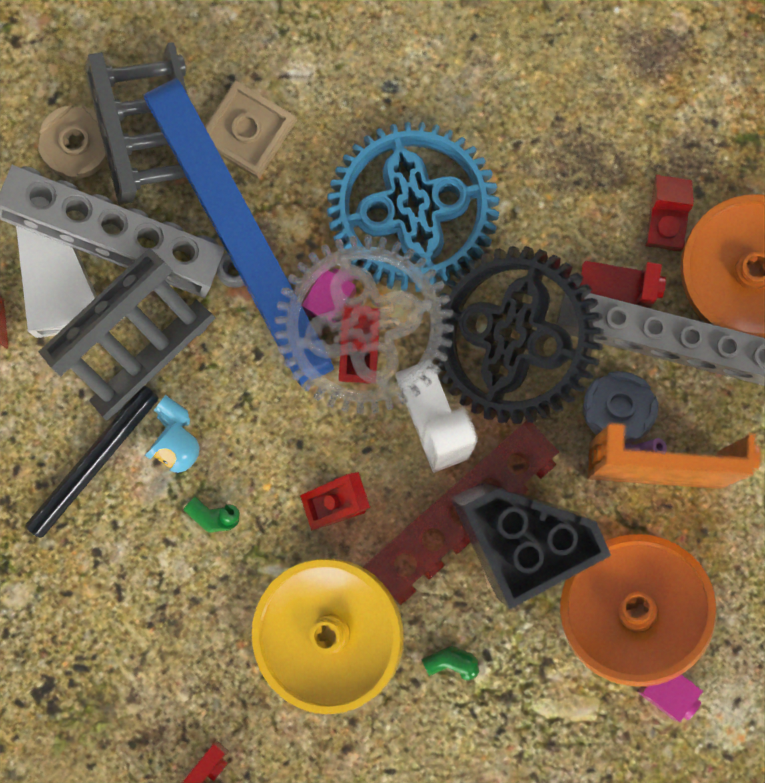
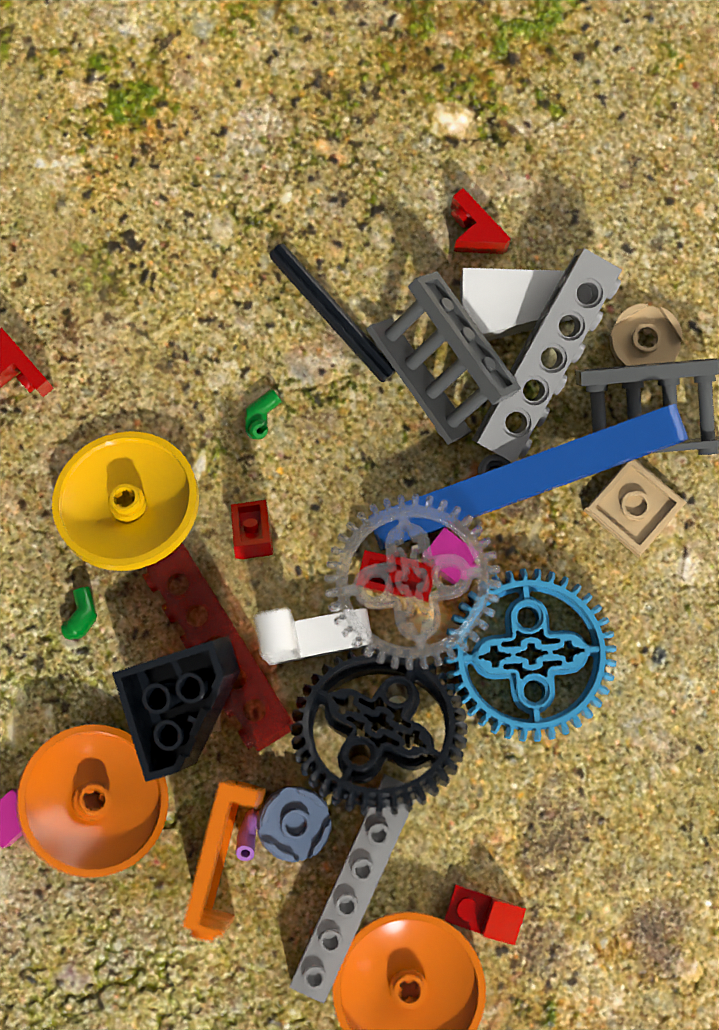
camera: 95 degrees right, 0 degrees up
medium azure piece [144,395,200,473] -> none
red bracket [579,261,666,308] -> none

